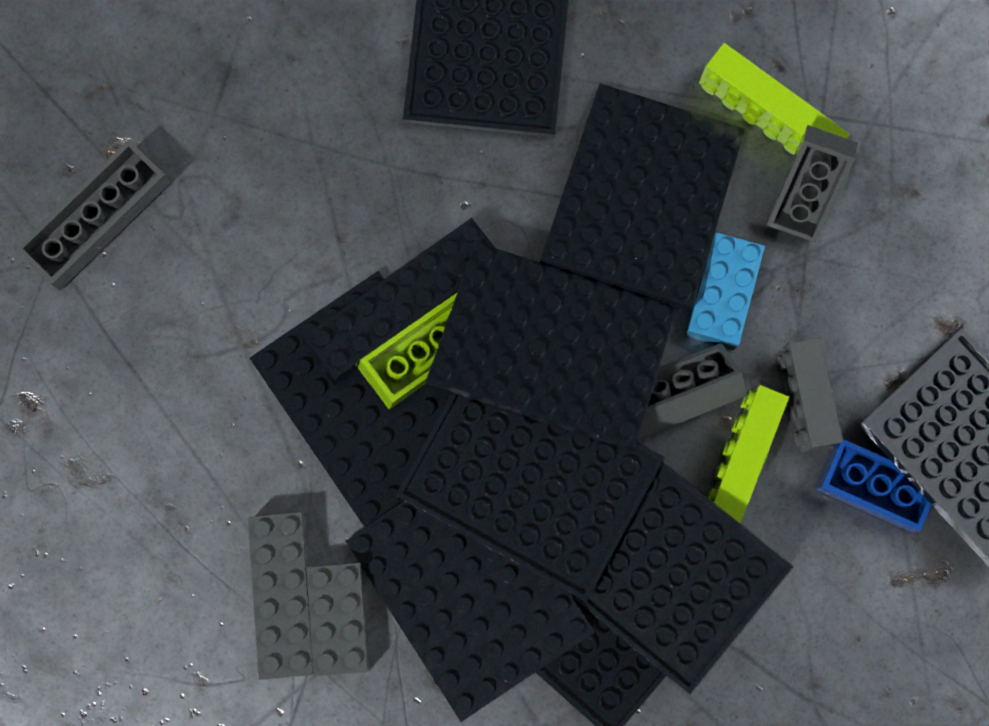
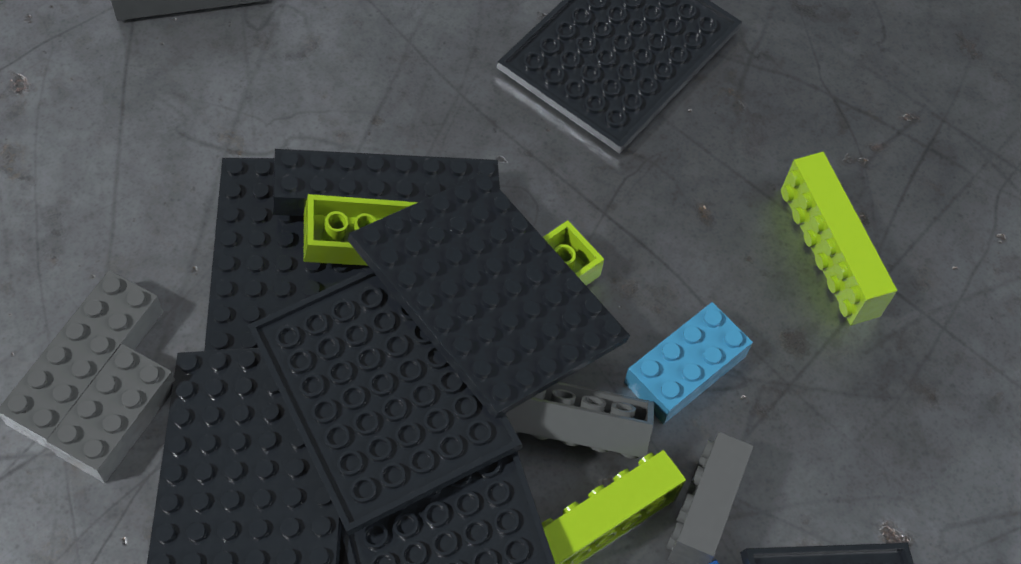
camera: 30 degrees right, 20 degrees down
black plate [540,83,745,311] -> none
dark grey brick [767,125,858,243] -> none

